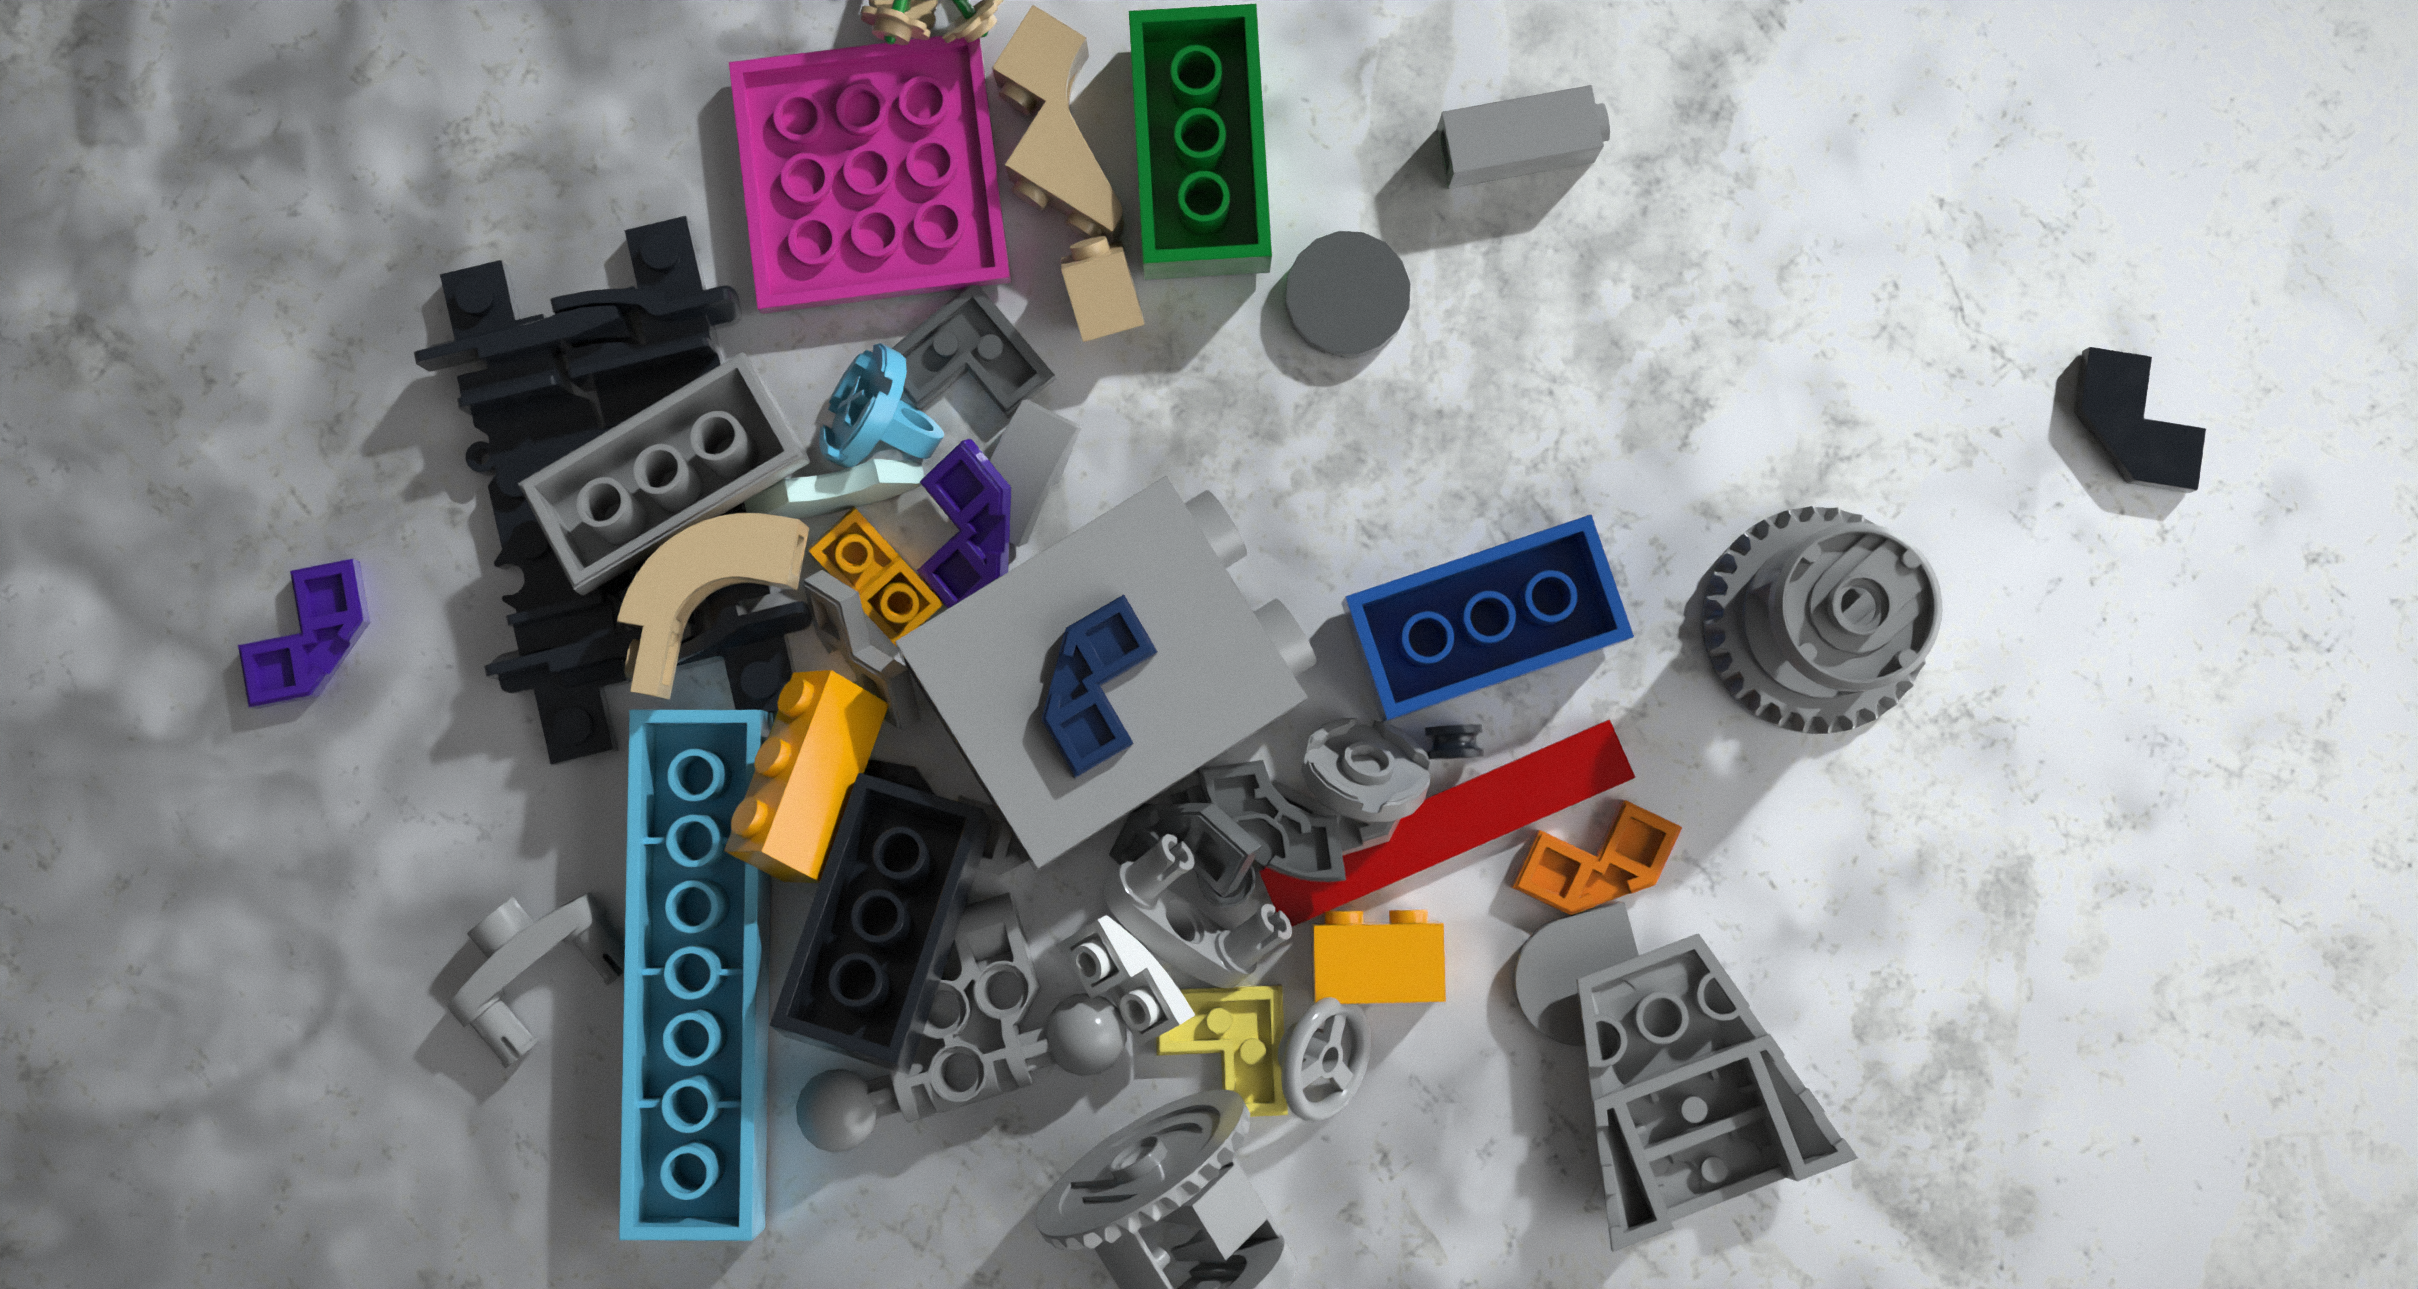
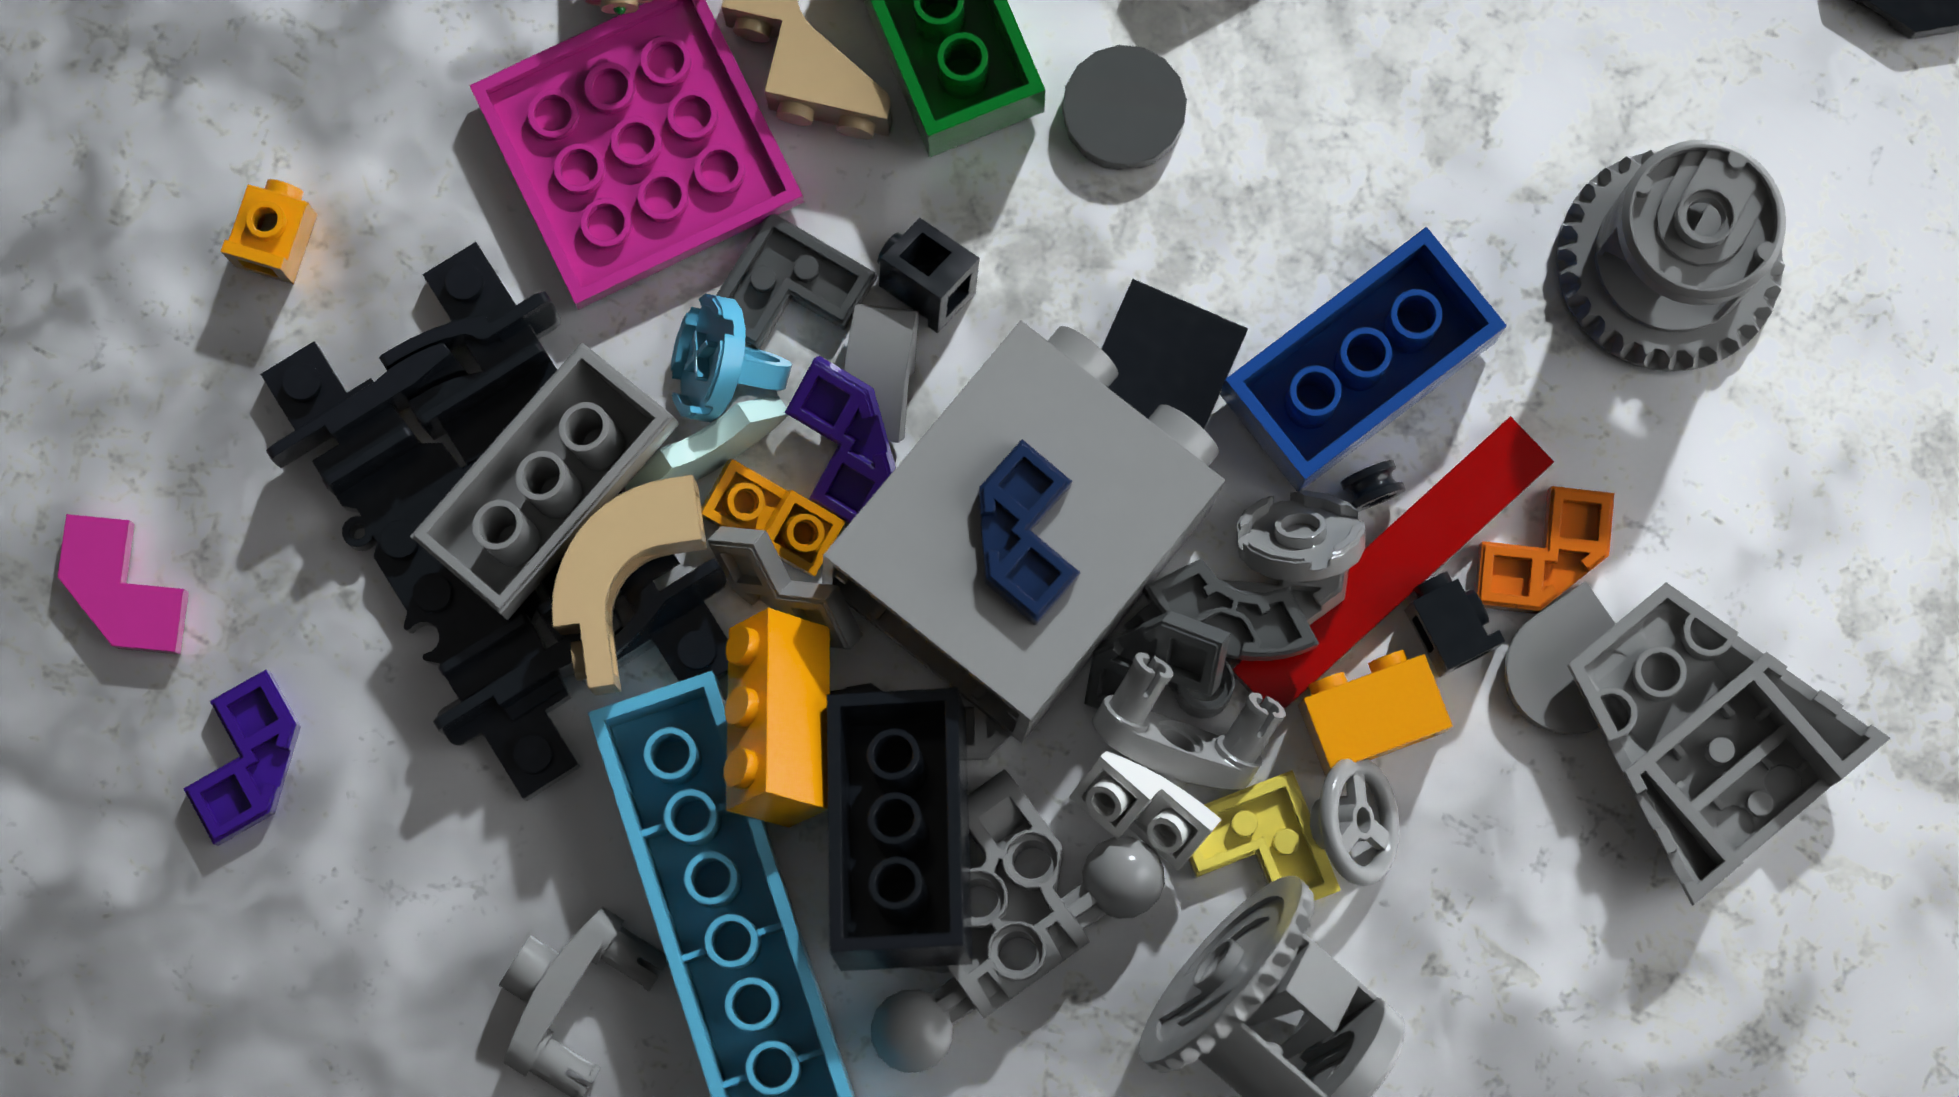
camera: 15 degrees left, 5 degrees down
tan brick [1061,236,1144,342] -> none
none -> dark pink tile [57,514,189,655]
none -> light orange brick [221,179,318,284]
none -> black brick [877,218,980,333]
none -> black tile [1101,279,1248,429]
none -> black brick [1404,571,1506,678]

